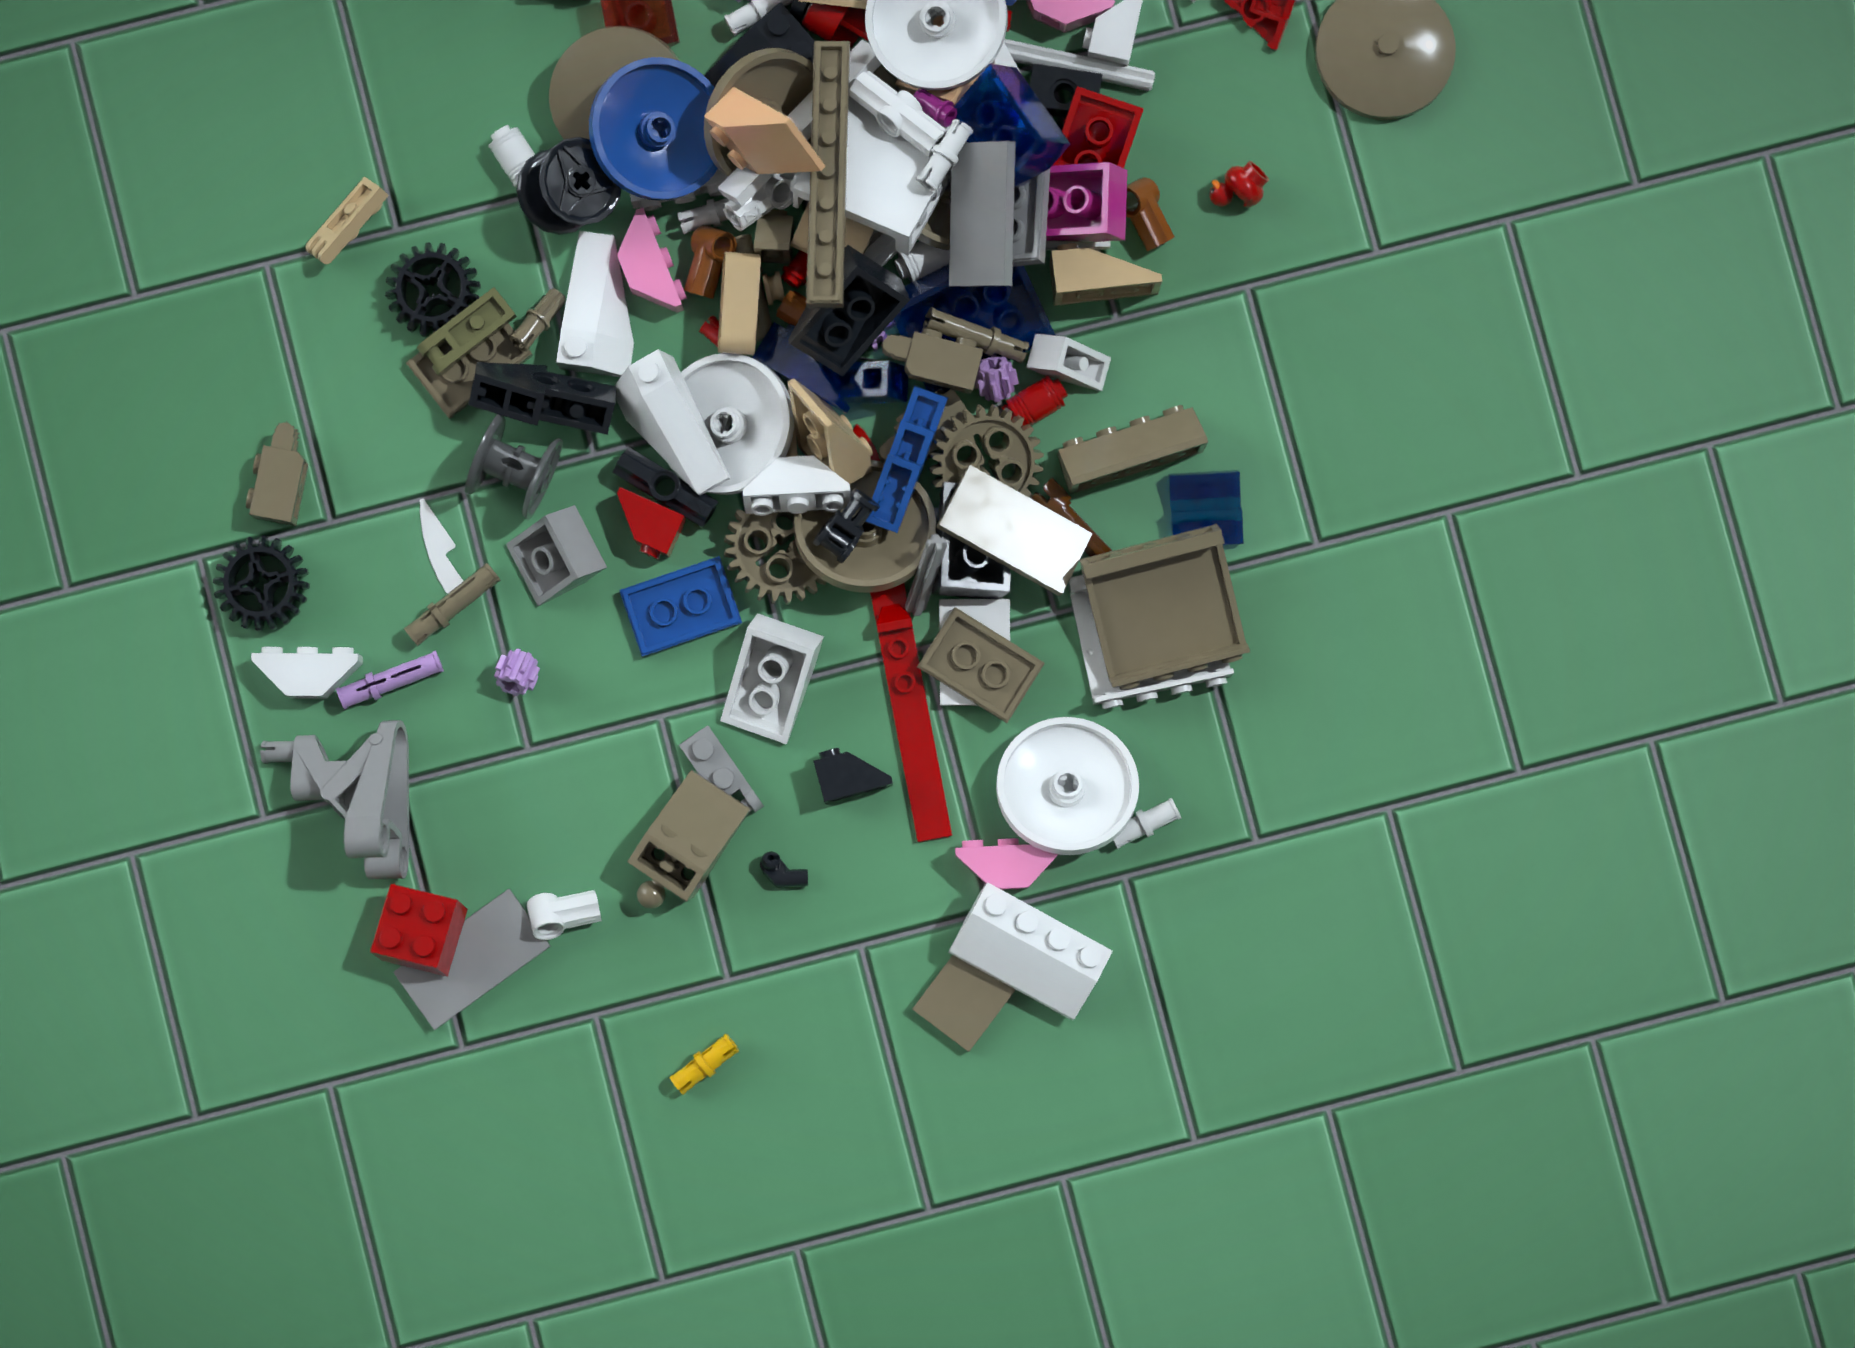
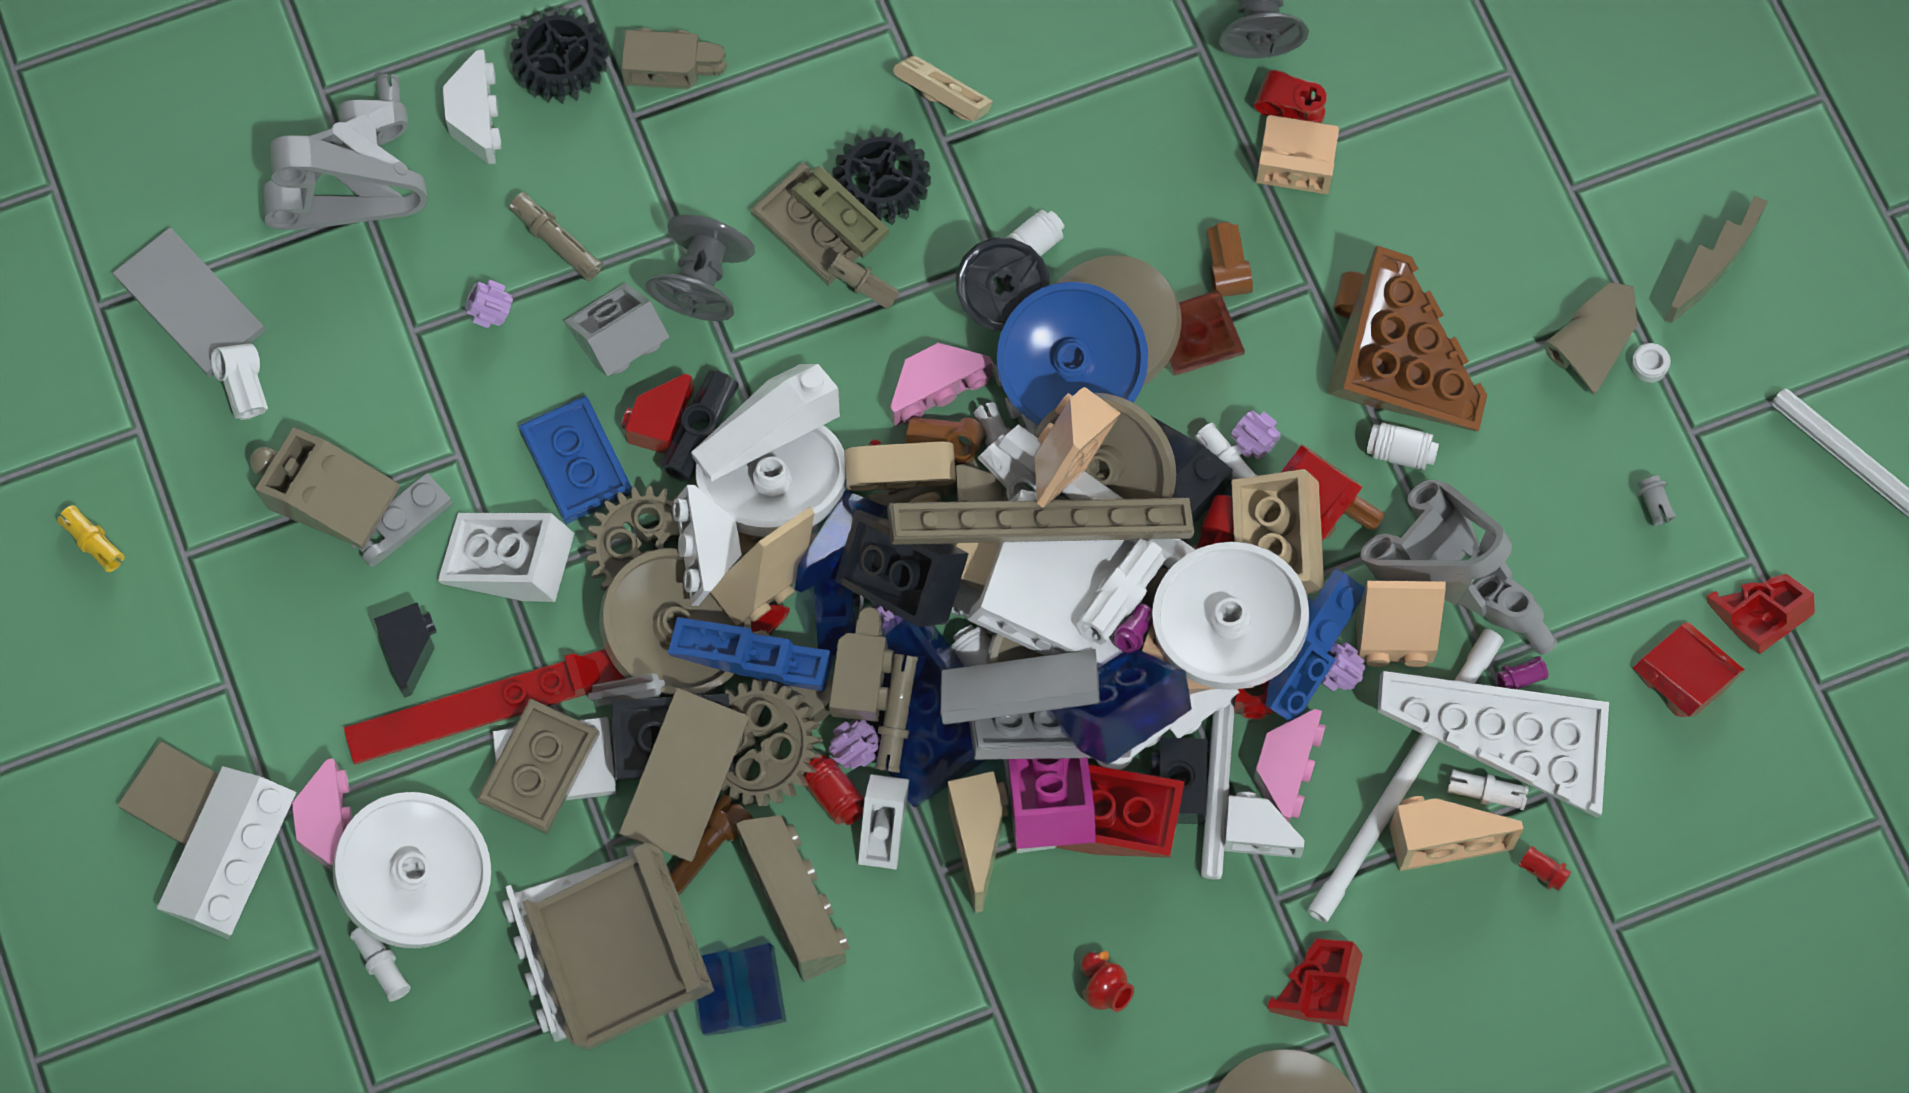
camera: 85 degrees right, 15 degrees down
lavender pin [336,650,444,709] -> none
red brick [370,884,468,977] -> none
white sticker [420,499,463,594] -> none
black brick [468,362,616,435] -> none
white wedge [556,231,634,377] -> none
black arm [760,851,808,887] -> none
black connector [813,488,880,564] -> none
white pin [917,119,973,191] -> none
dark orange piece [1126,177,1175,251] -> none

